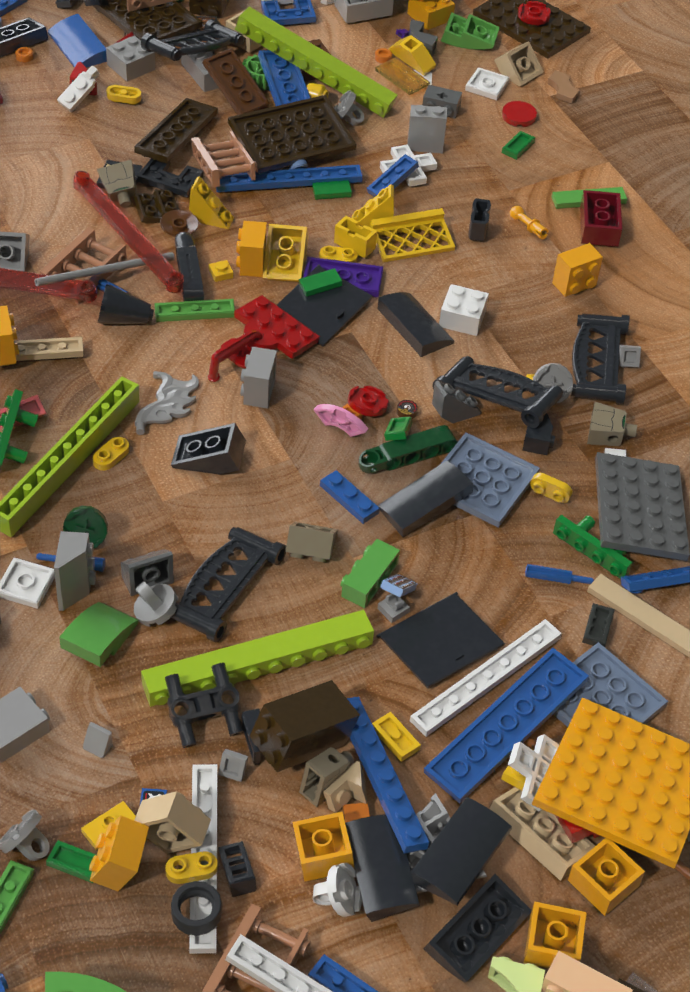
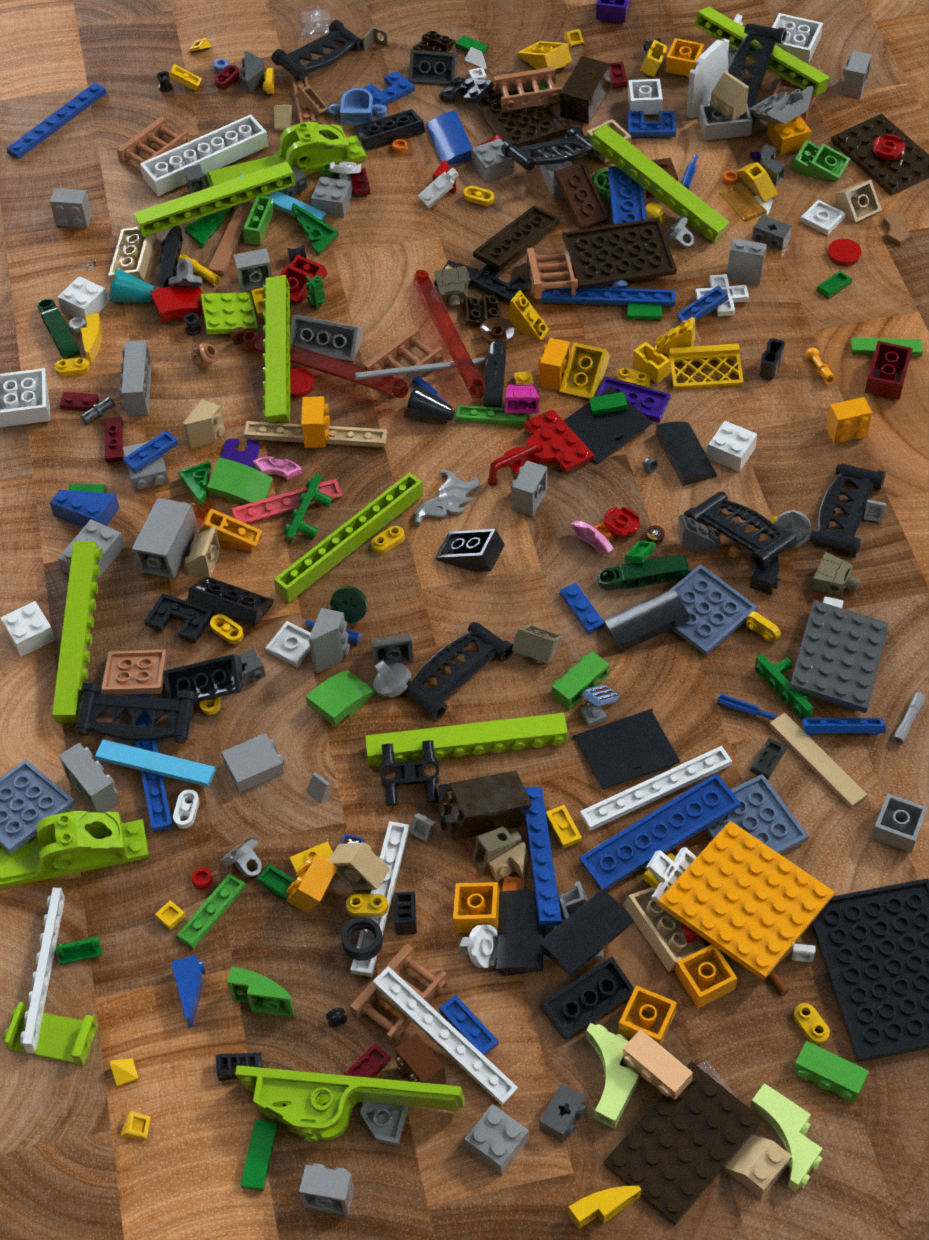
camera: 20 degrees right, 5 degrees up
none -> dark pink torso [505,383,539,413]
none -> dark grey hinge [642,457,658,473]
none -> blue axle [681,155,698,190]

